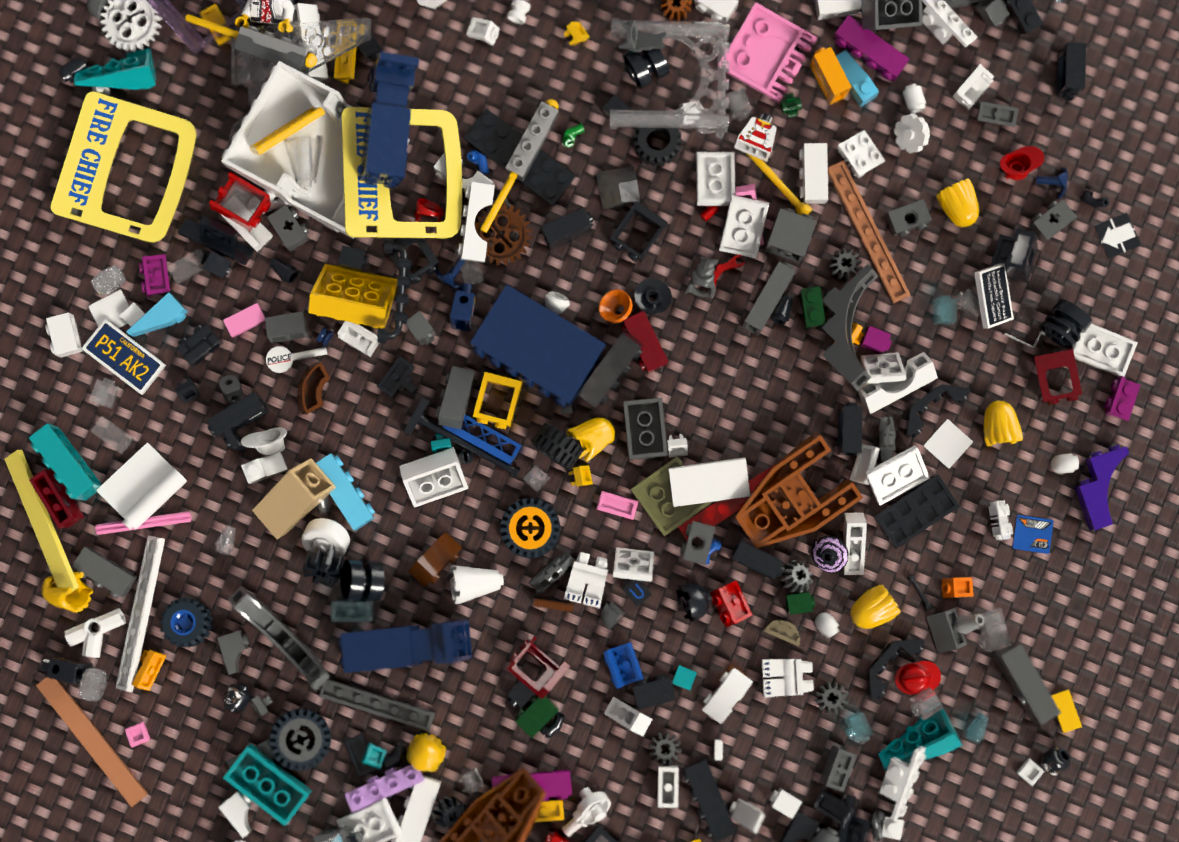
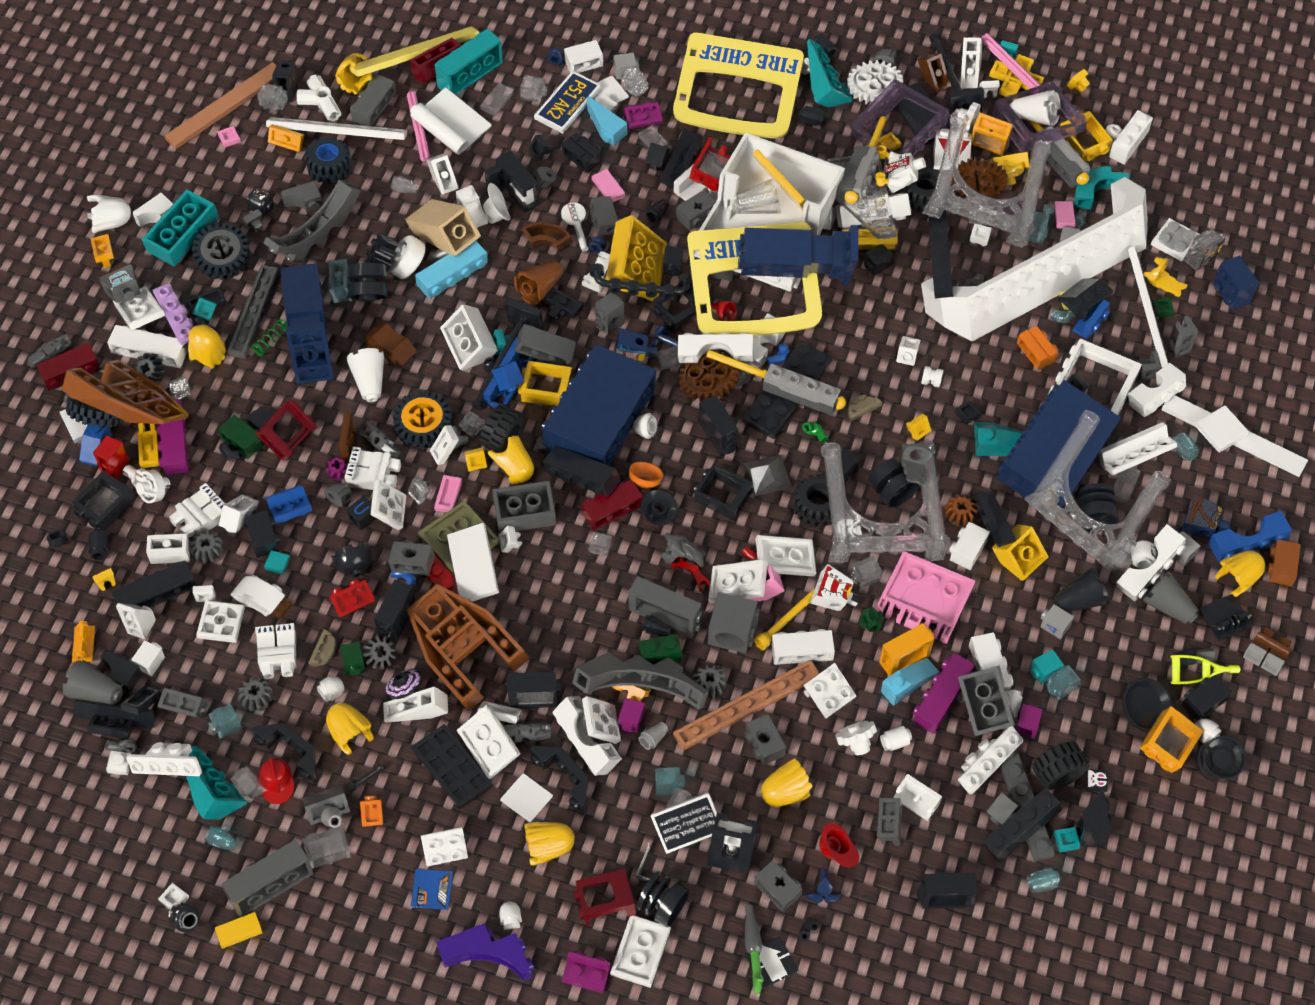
camera: 85 degrees right, 25 degrees down
none -> white hips [169,483,225,538]
none -> white piece [196,600,245,643]
none -> green piece [252,319,288,356]
none -> magenta gear [326,457,348,481]
none -> clear tile [407,477,433,505]
none -> white slope [427,154,459,195]
none -> white piece [430,425,468,465]
none -> blue brick [491,361,524,392]
none -> dark orange cone [514,261,563,305]
none -> dark blue bush [547,48,564,65]
none -> clear tile [589,532,612,556]
none -> light grey brick [614,53,639,79]
none -> light grey cone [639,722,669,750]
none -> dark grey piece [745,904,764,994]
none -> black brick [799,105,825,127]
none -> dark tan tile [848,395,883,421]

